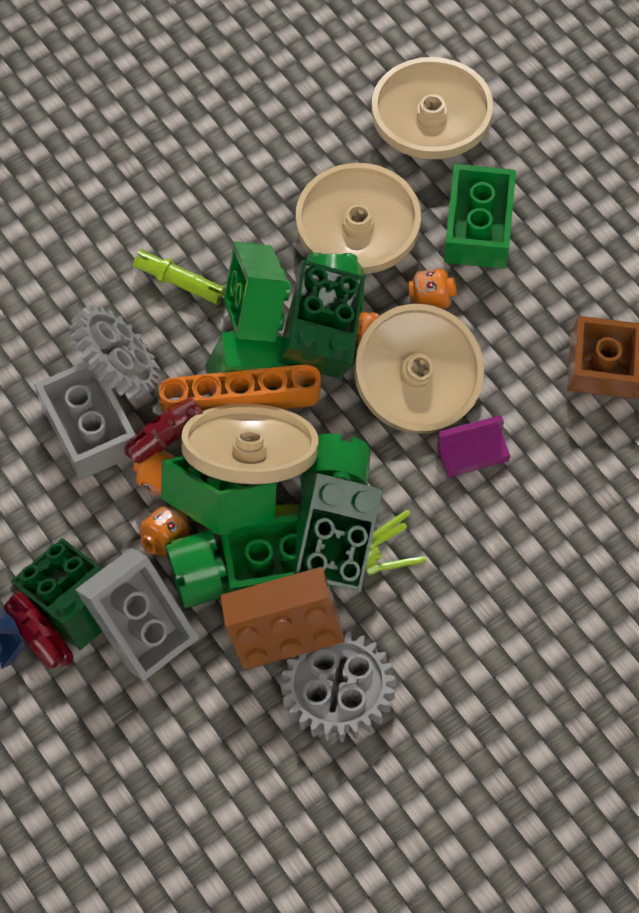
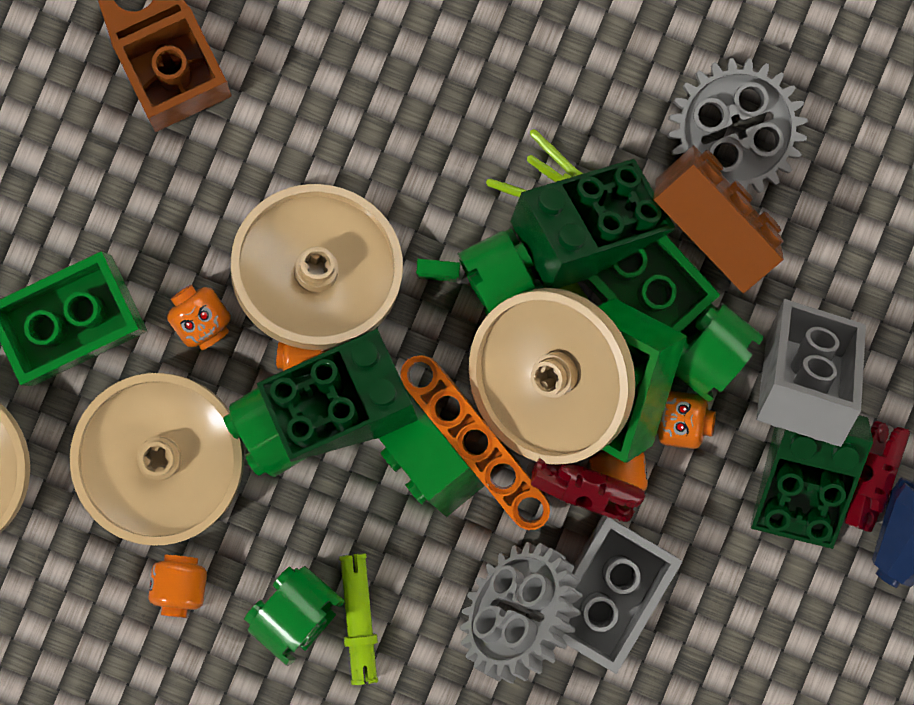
camera: 120 degrees left, 25 degrees up
green brick [223,241,291,342] -> none
magenta panel [437,415,511,478] -> none
none -> orange head [148,555,207,618]
none -> green brick [244,566,345,666]
none -> green tile [416,259,460,282]

